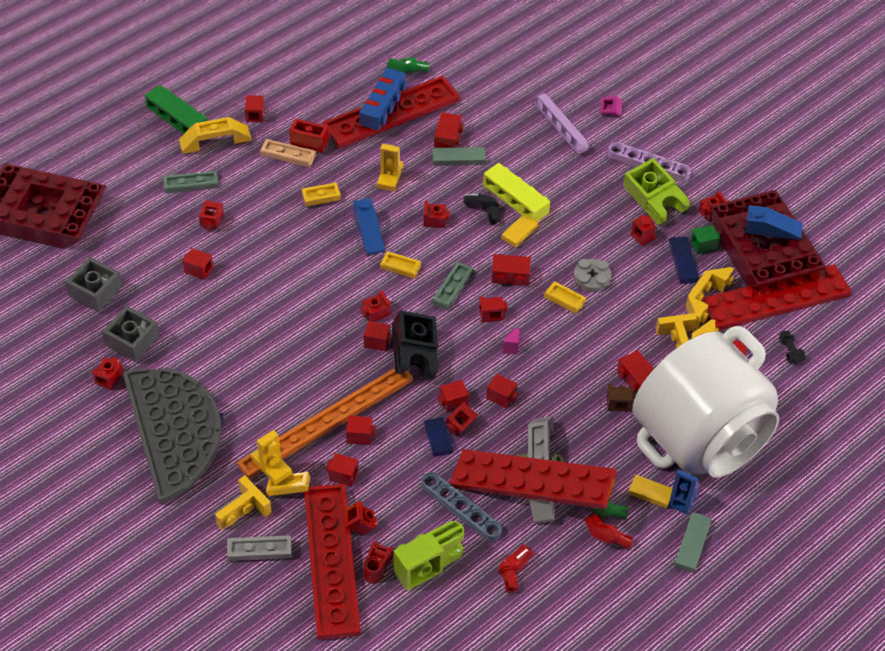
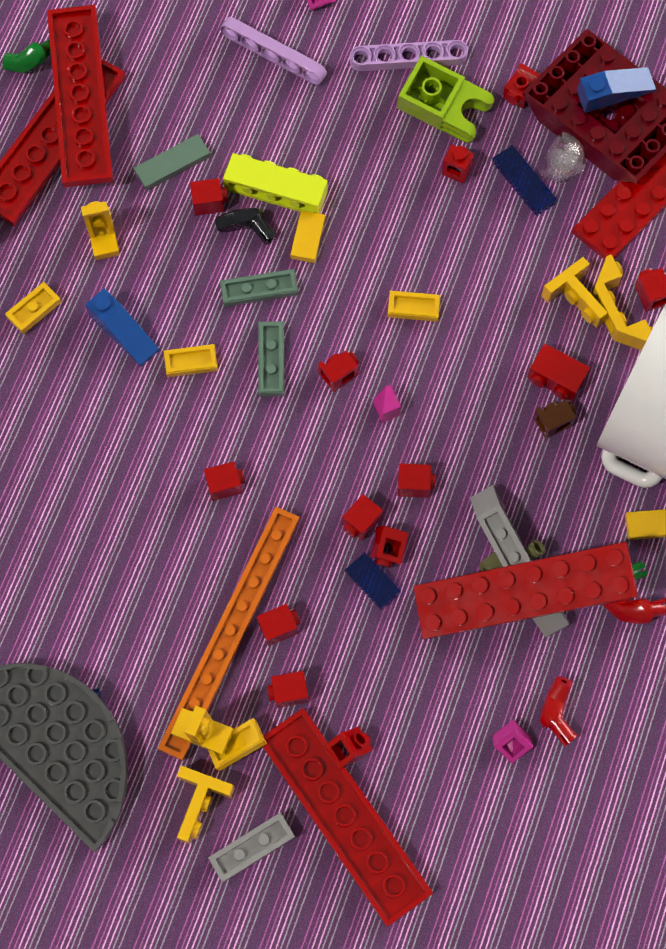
camera: 25 degrees left, 20 degrees up
blue brick [359,67,407,131] -> none
red brick [360,290,391,322] -> none
red piece [364,541,395,584] -> none
black brick [392,310,438,380] -> none
lime brick [394,521,464,591] -> none
sand blue beam [421,472,502,542] -> none
red brick [423,201,450,228] -> none
red brick [434,112,464,148] -> none
red brick [491,254,531,286] -> none
light grey plate [574,259,611,292] -> none
yellow slope [686,267,735,329] -> none
green brick [690,225,721,254] -> none
none -> red plate [47,5,114,188]
none -> red brick [190,178,228,216]
none -> sand green tile [220,269,299,307]
none -> dark pink slope [493,720,533,763]
none -> clear cylinder [540,131,586,183]

